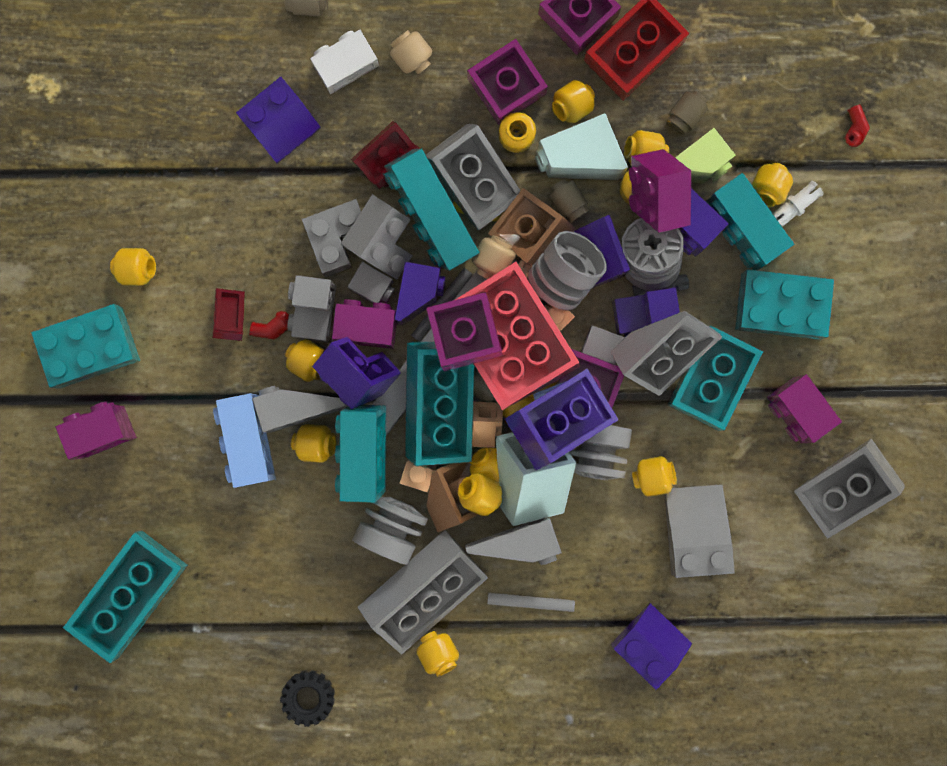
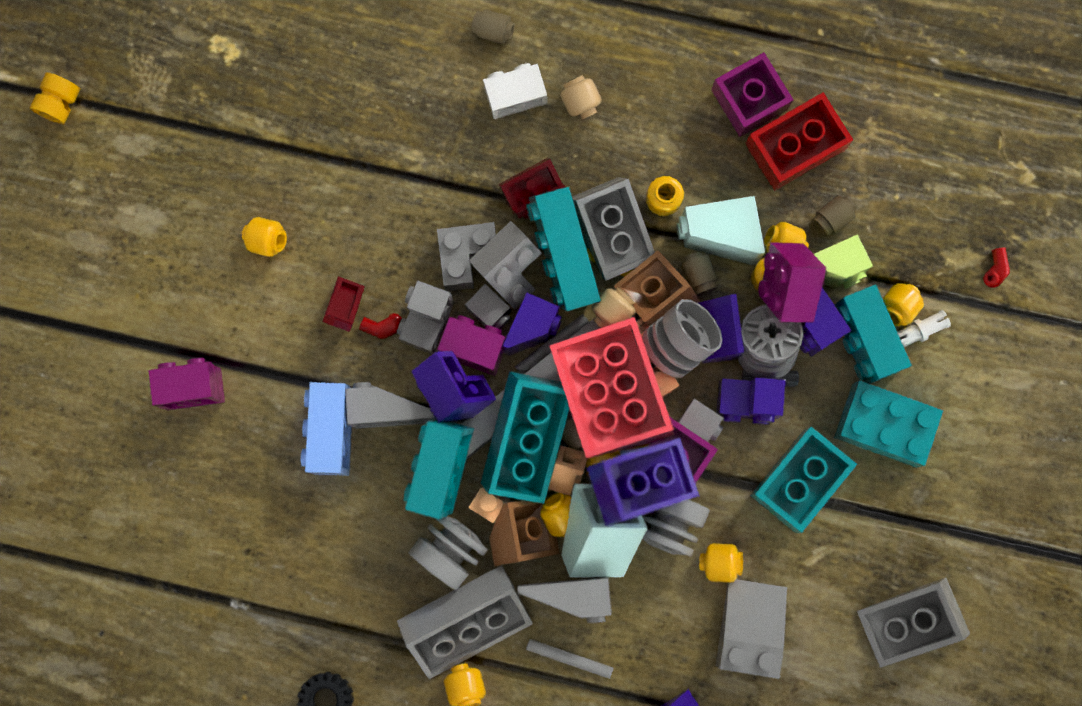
camera: 20 degrees right, 5 degrees down
teal brick [31,304,140,389] -> none
teal brick [63,531,188,663] -> none
dark purple slope [236,77,321,164] -> none
yellow head [285,339,325,382] -> none
yellow head [291,424,336,463] -> none
magenta brick [426,292,503,371] -> none
yellow head [458,473,502,516] -> none
magenta brick [467,39,548,125] -> none
yellow head [552,80,595,123] -> none
light grey slope [610,311,722,396] -> none
magenta brick [767,374,842,443] -> none

